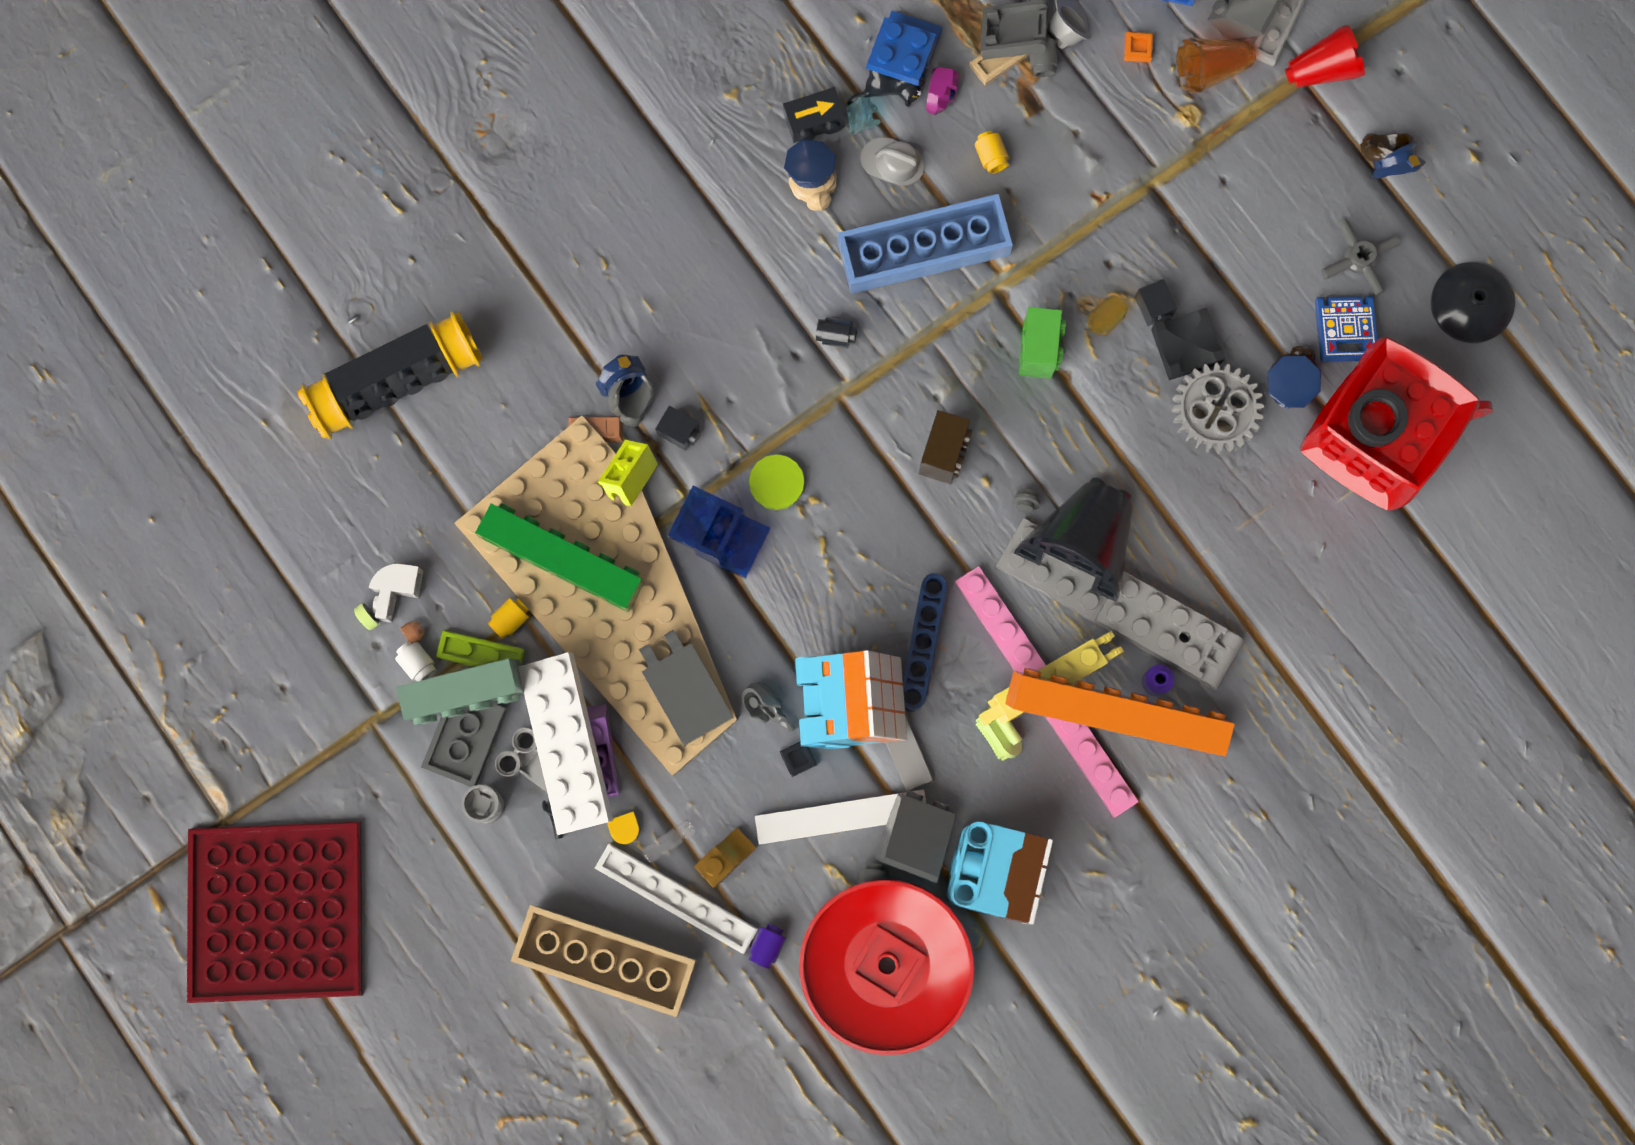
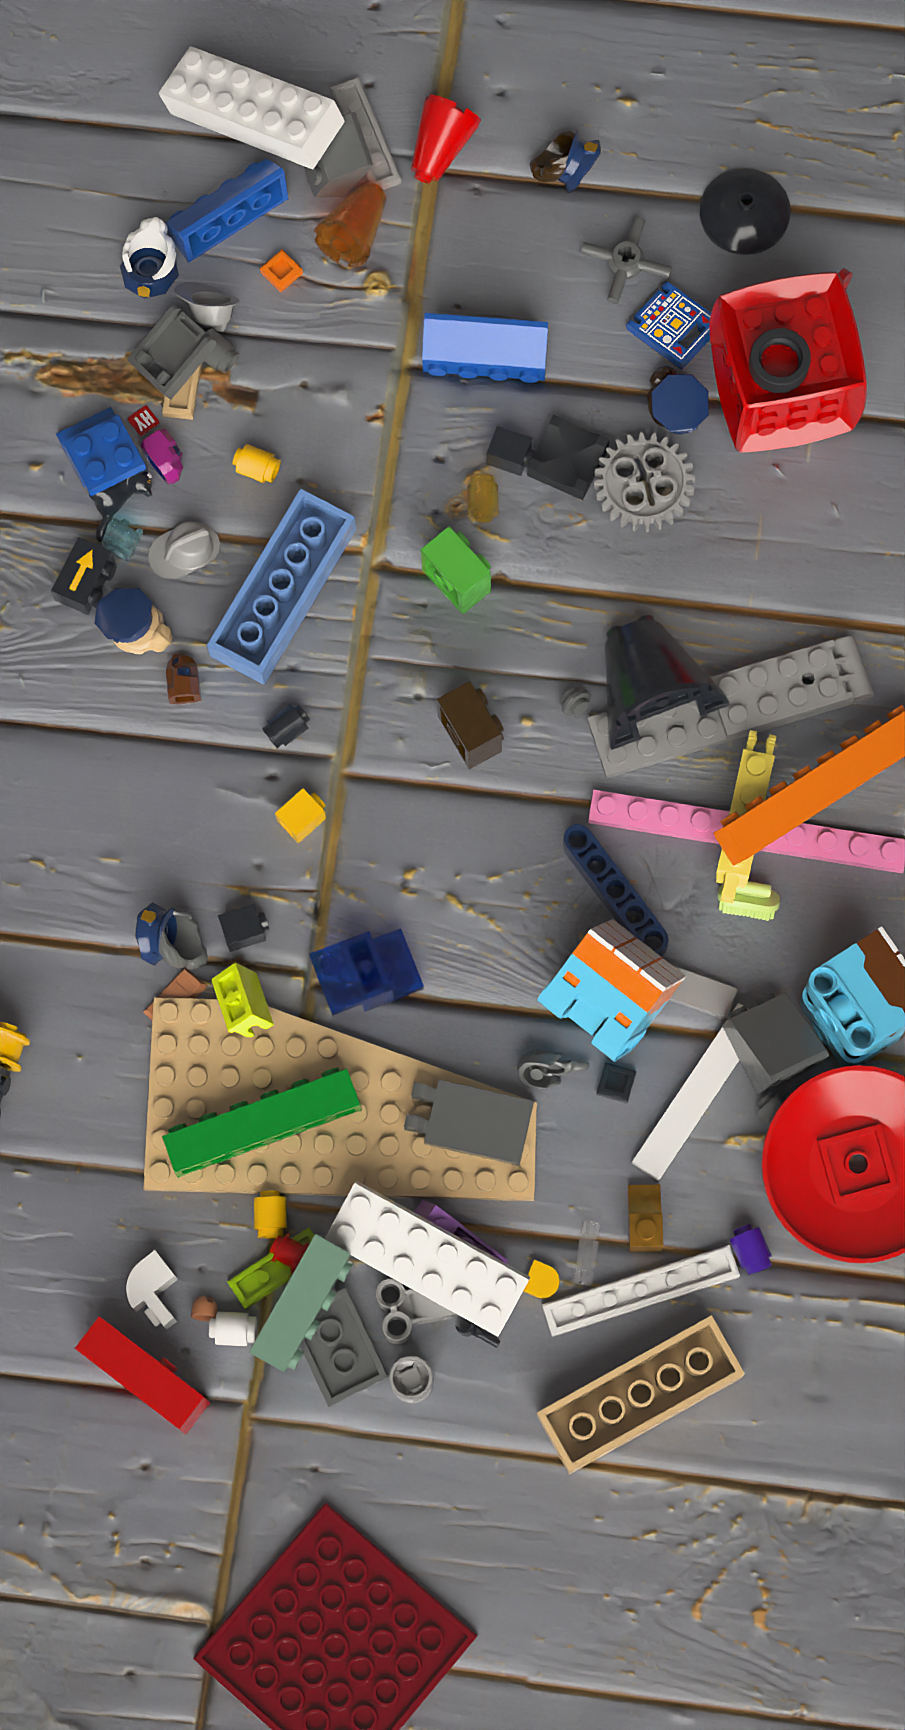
camera: 45 degrees left, 5 degrees down
yellowish green tile [354,602,380,630] -> none
lime tile [749,454,805,511] -> none
dark purple brick [1142,665,1174,696] -> none
none -> red brick [74,1316,210,1434]
none -> red sticker [127,406,160,436]
none -> reddish brown rock [166,653,201,705]
none -> red brick [269,1233,309,1274]
none -> yellow brick [275,788,326,843]
none -> slope [422,313,548,383]

